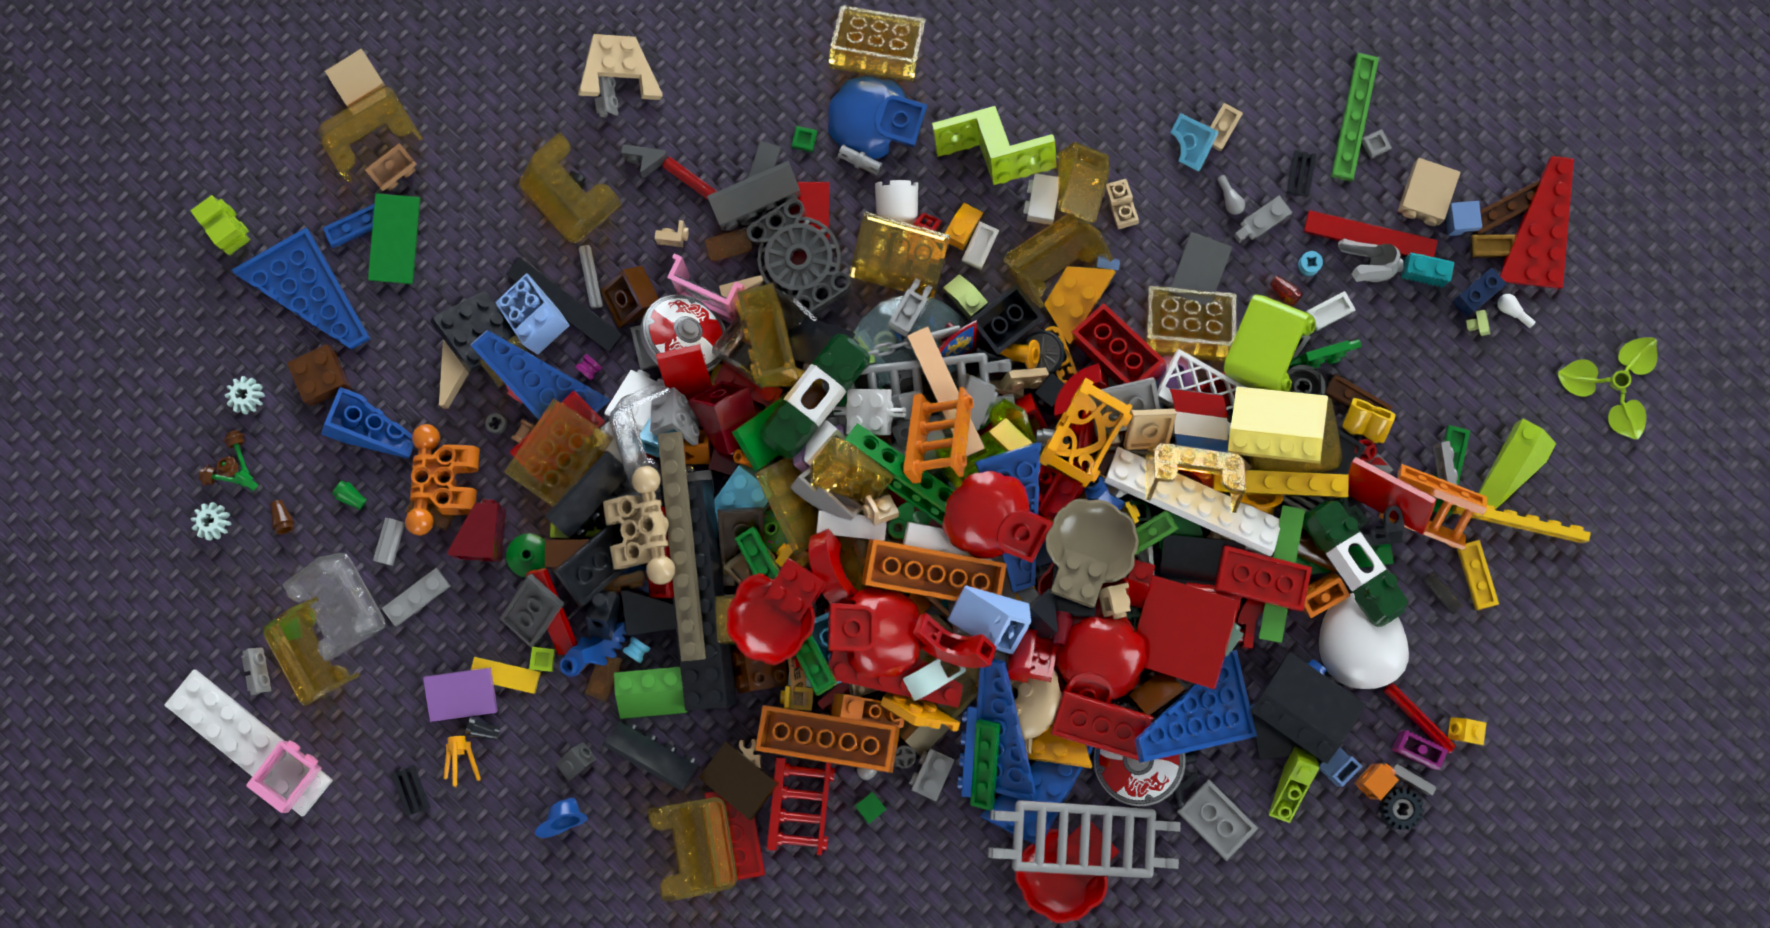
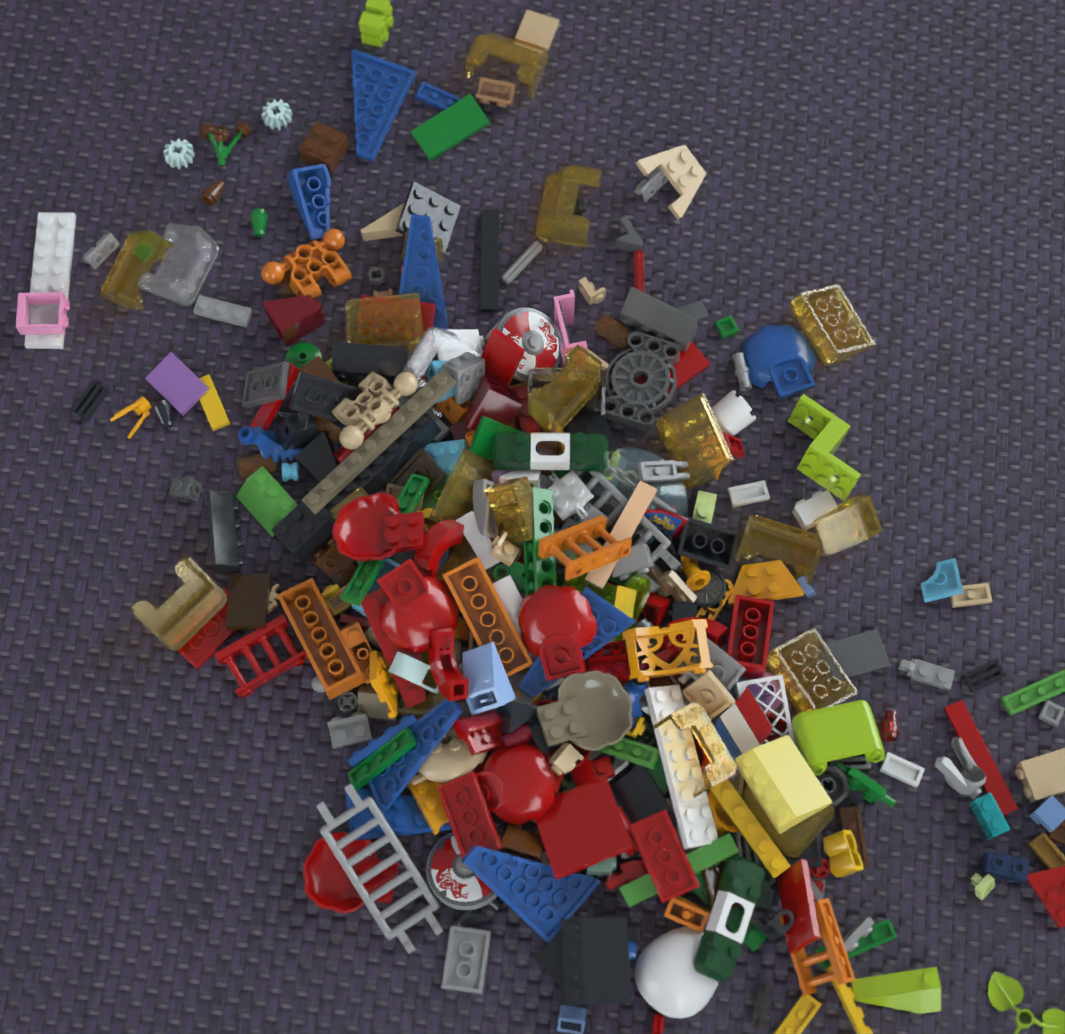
camera: 50 degrees right, 10 degrees down
light grey axle [373,518,405,566] -> none
light blue slope [495,273,570,354] -> none
lime plate [529,647,556,672] -> none
blue piece [535,798,588,838] -> none
magenta wheel [575,354,602,381] -> none
reddish brown slope [600,266,659,328] -> none
green tile [855,792,887,824] -> none
light orange slope [944,203,983,251] -> none
tan slope [1105,179,1139,229] -> none
light grey piece [1217,175,1245,215] -> none
lime slope [1269,747,1319,823] -> none
medium azure wheel [1298,251,1323,276] -> none
white piece [1497,294,1535,328] -> none

